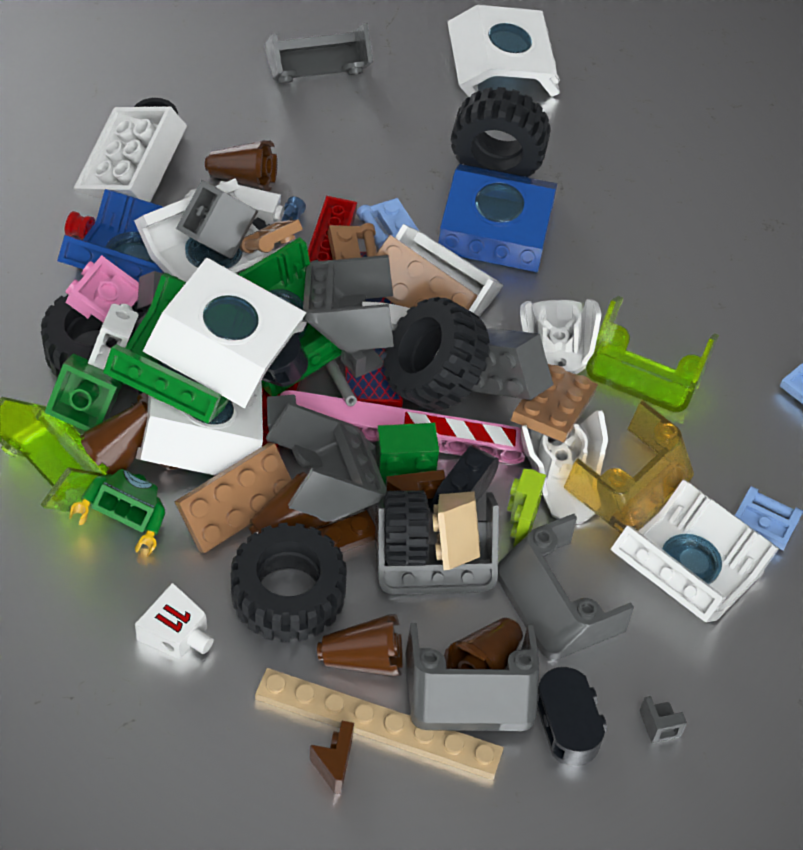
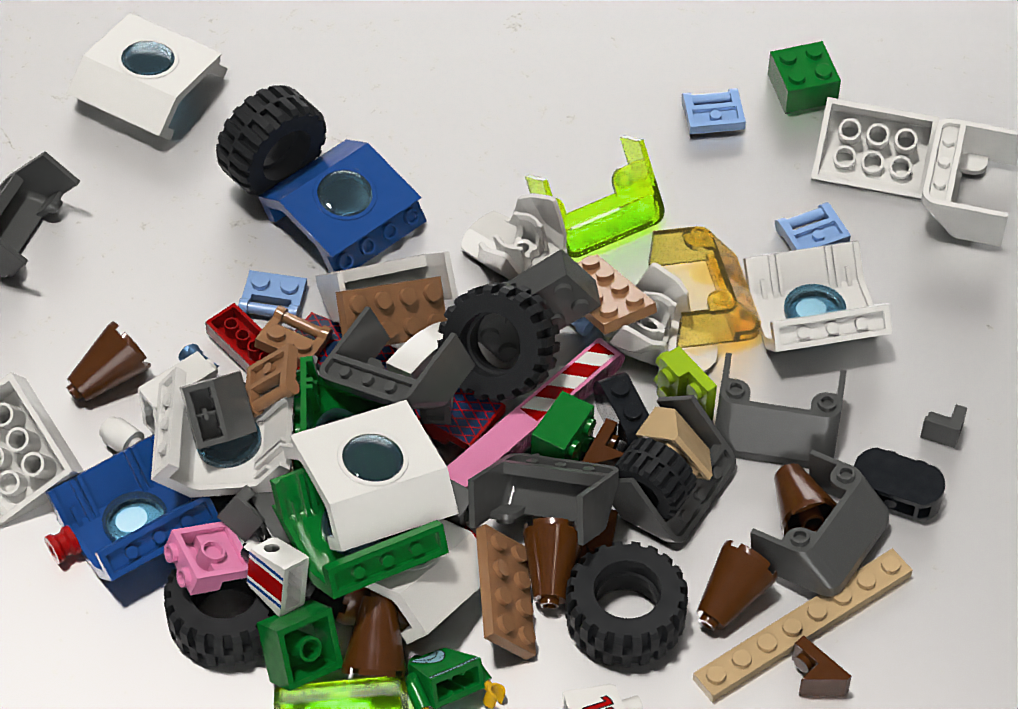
camera: 50 degrees left, 0 degrees up
light grey piece [325,359,357,406] -> none

